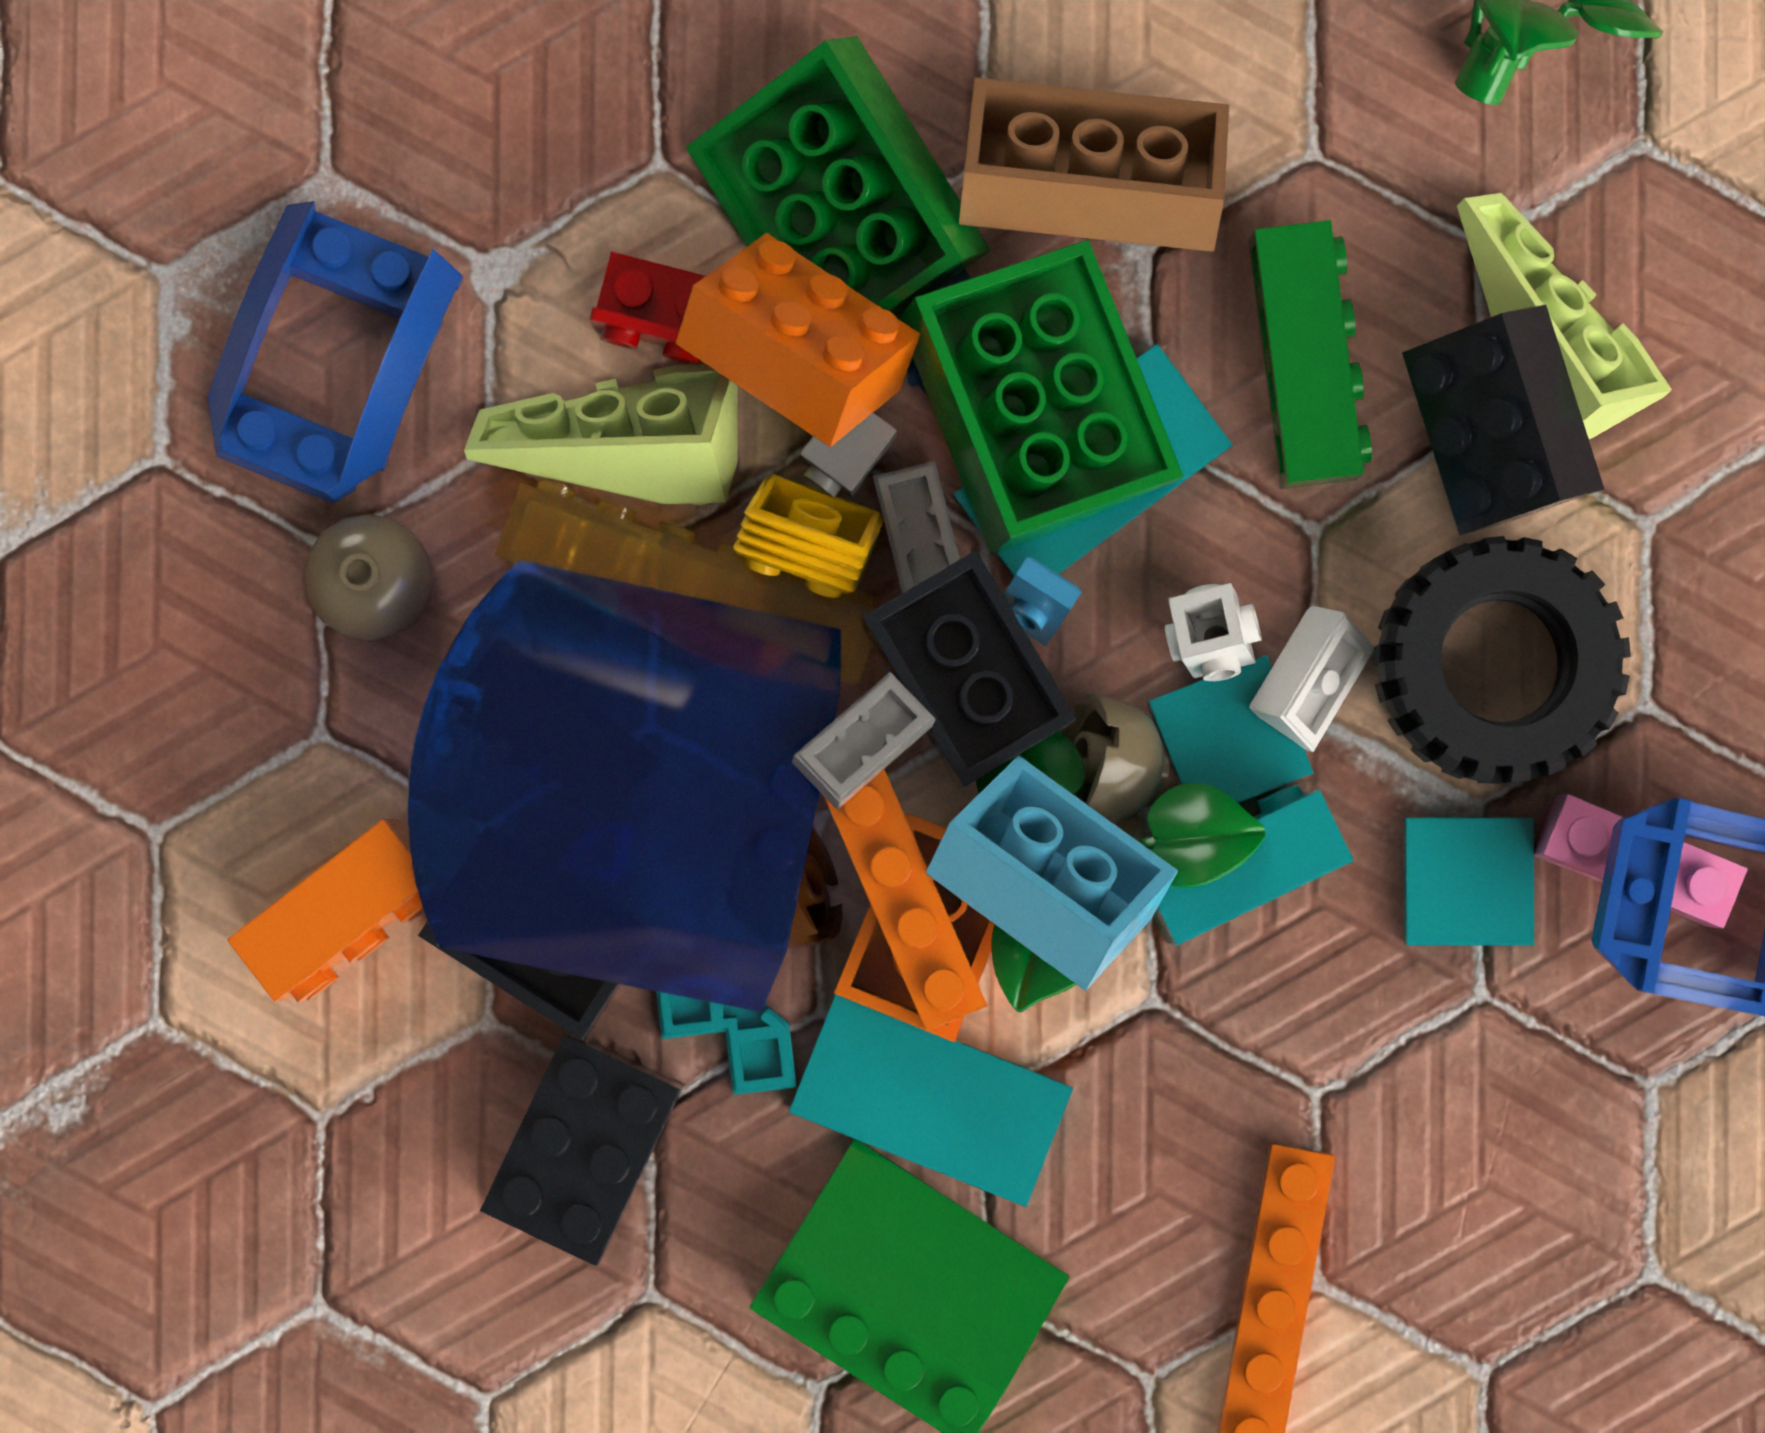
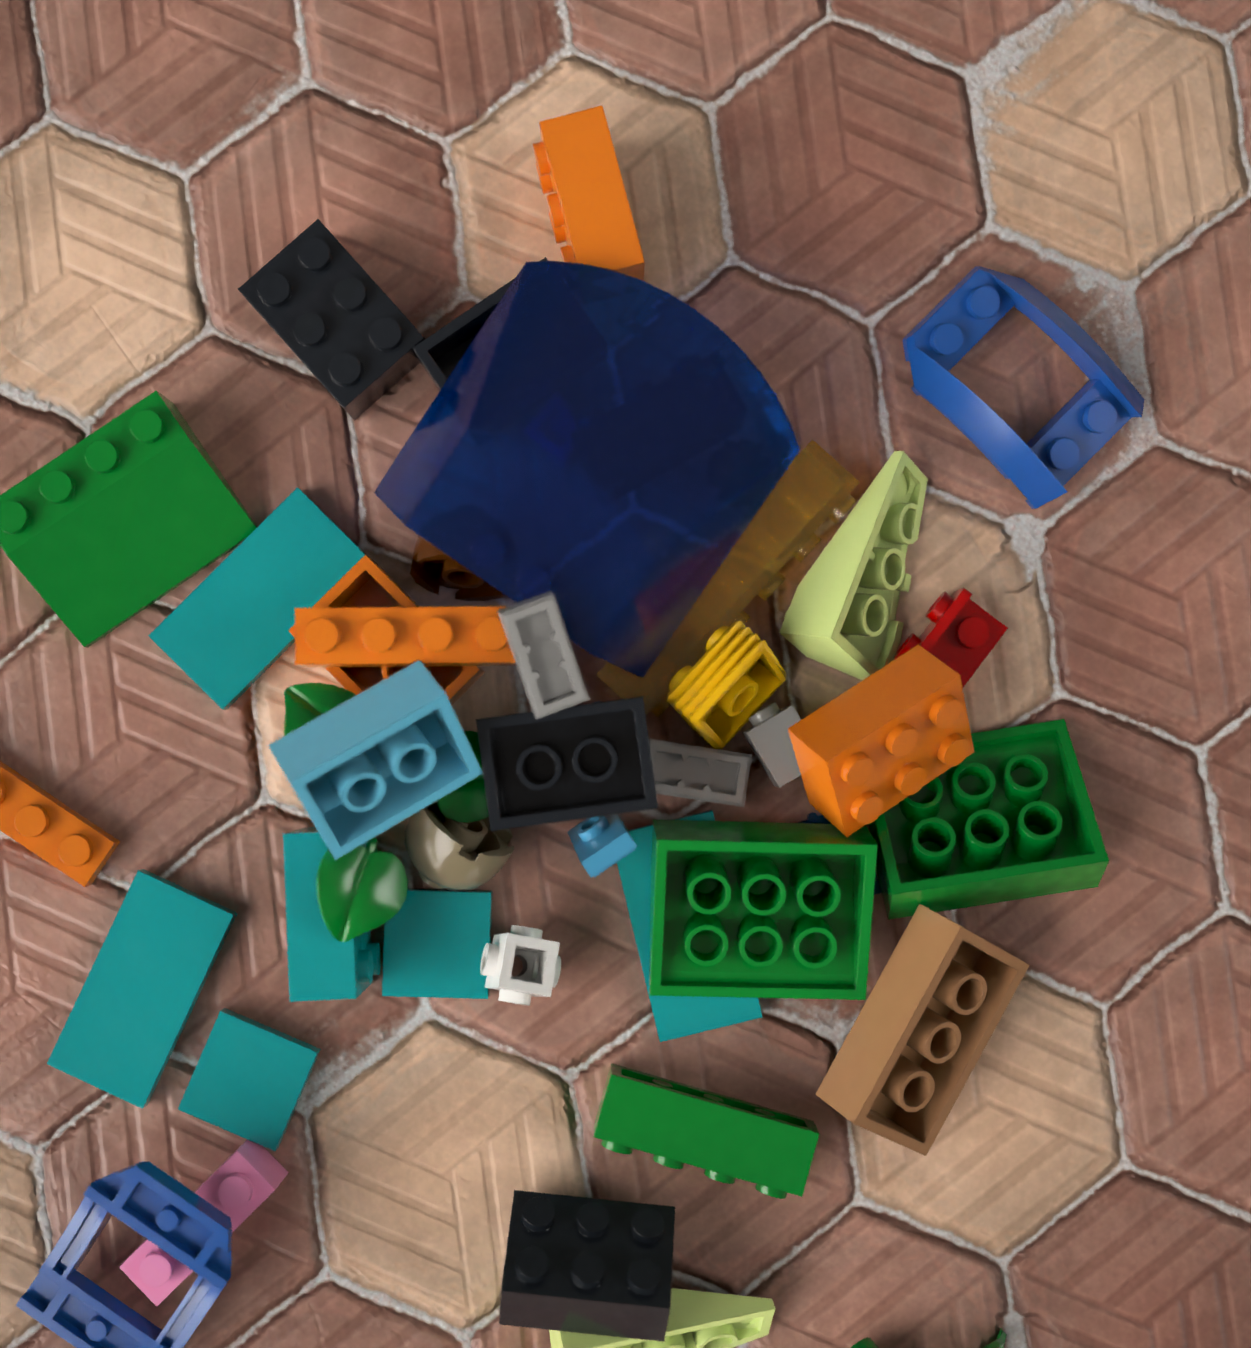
camera: 110 degrees right, 0 degrees up
dark tan cylinder [304,514,434,642] -> none
teal tile [654,967,797,1095] -> none
white slope [1249,606,1375,752] -> none
black tyre [1373,536,1631,784] -> none
none -> teal tile [47,869,238,1109]

